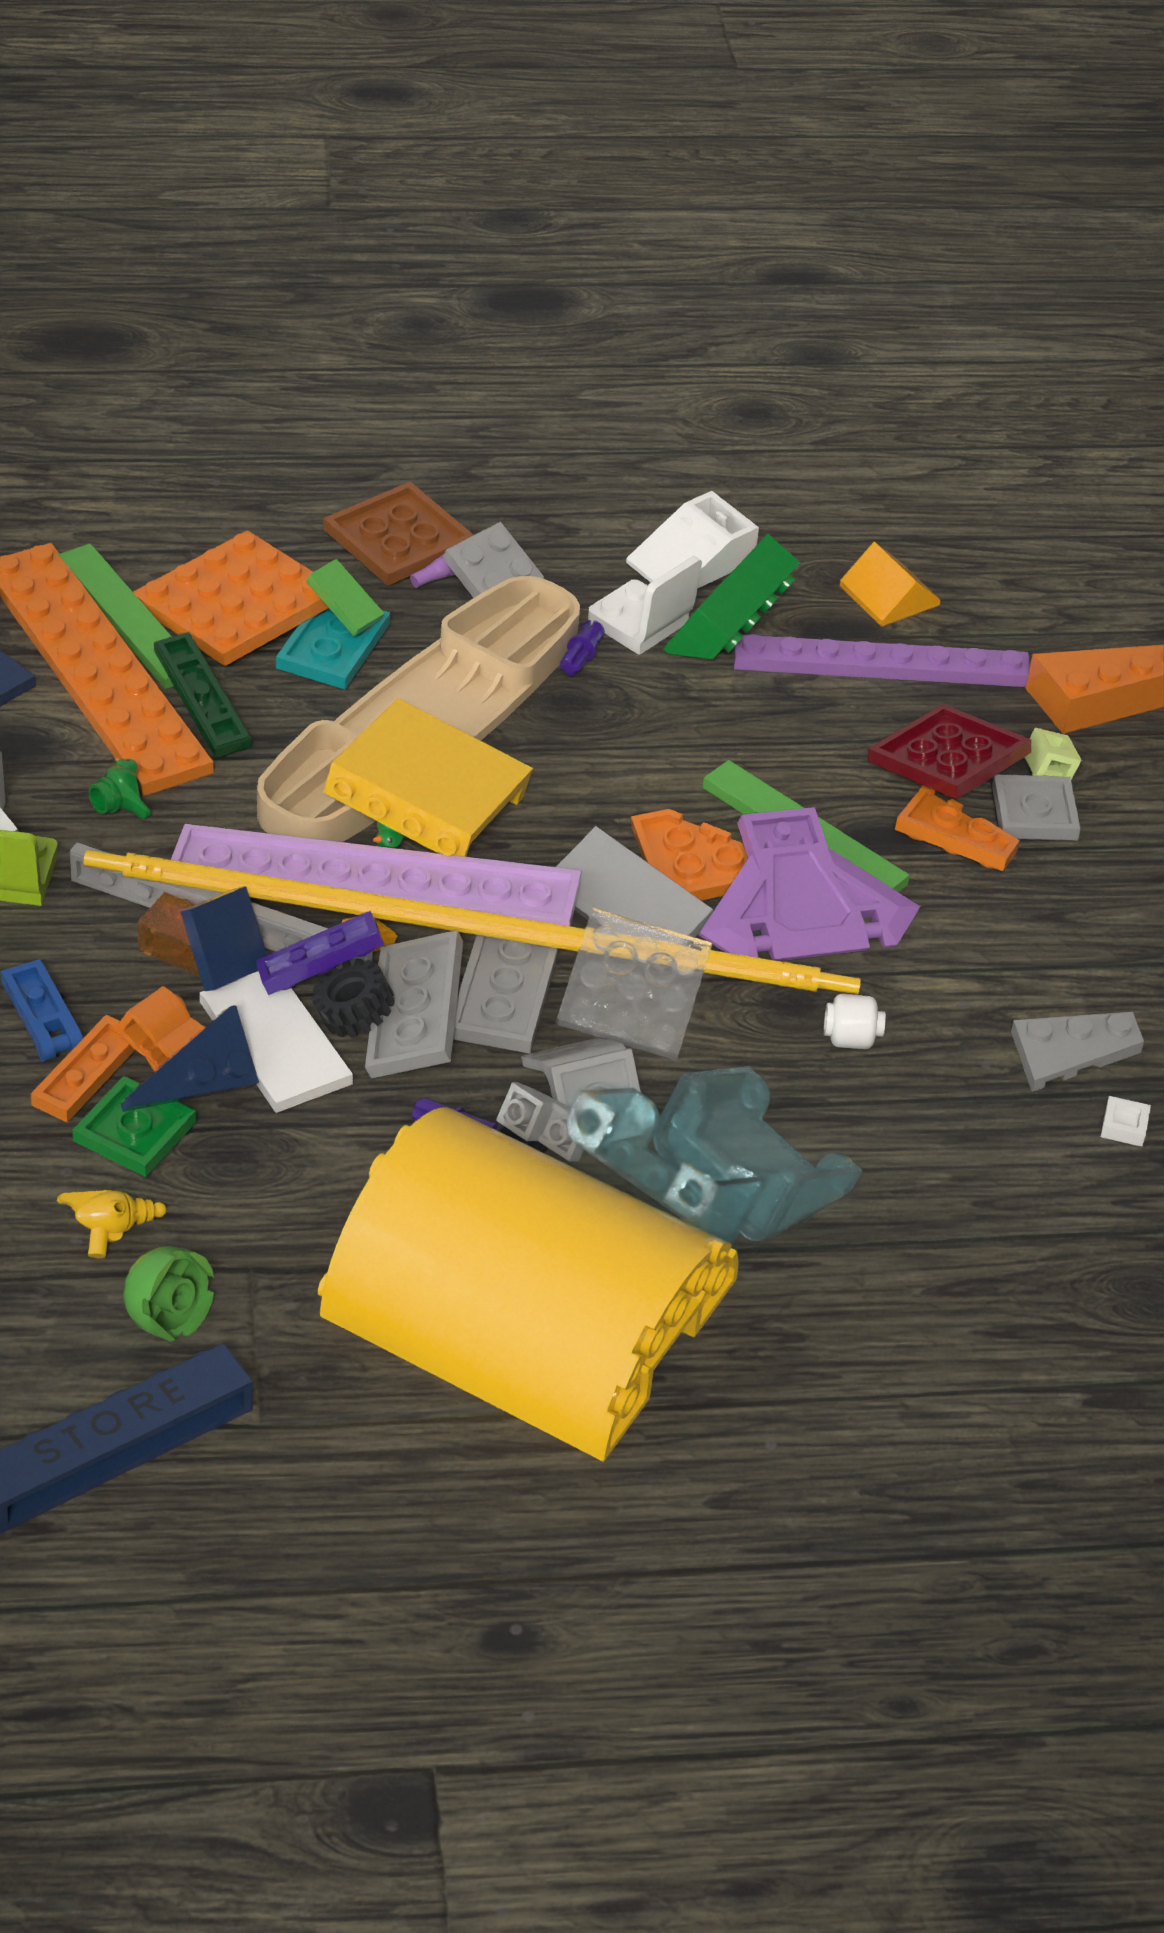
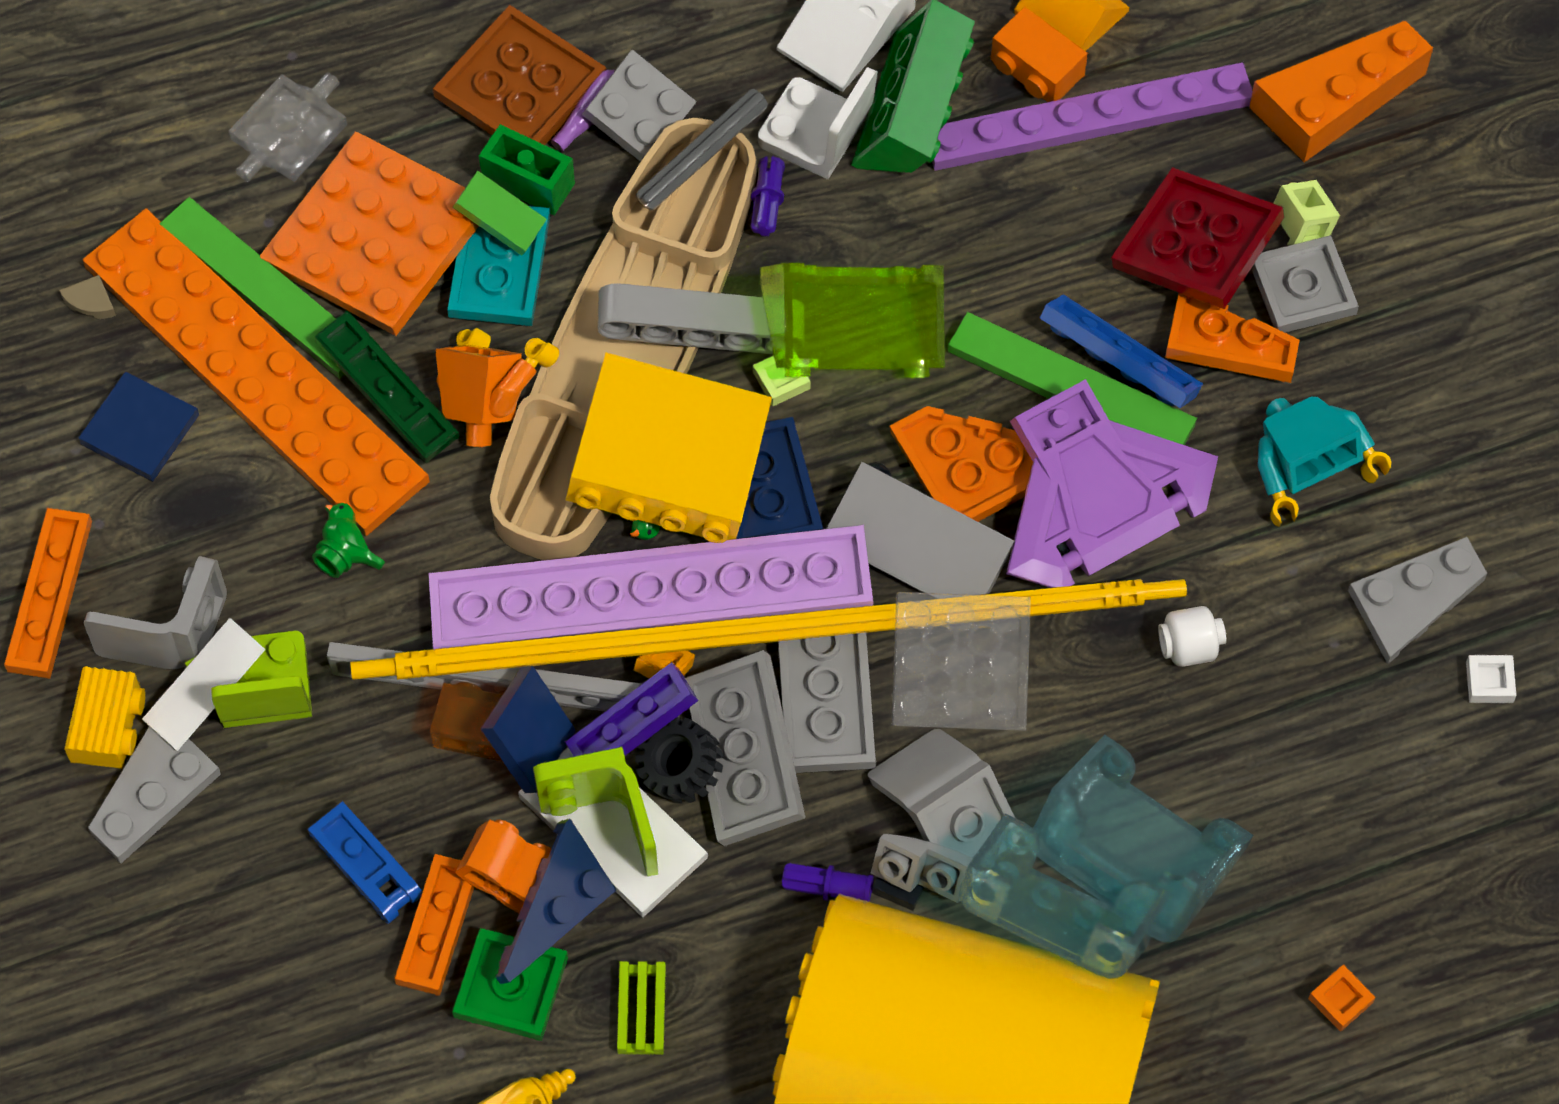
camera: 10 degrees left, 20 degrees up
none -> clear plate [229,72,347,182]
none -> orange torso [436,328,559,447]
none -> green brick [479,124,575,215]
none -> lime piece [533,747,659,877]
none -> light grey beam [598,284,804,355]
none -> lime tile [617,962,666,1055]
none -> dark grey axle [636,89,768,211]
none -> dark blue plate [736,417,823,539]
none -> yellowish green plate [753,348,811,406]
none -> clear neon green windscreen [759,263,945,378]
none -> orange brick [991,7,1088,102]
none -> blue plate [1040,294,1203,408]
none -> teal torso [1258,397,1391,527]
none -> orange plate [1308,965,1376,1032]

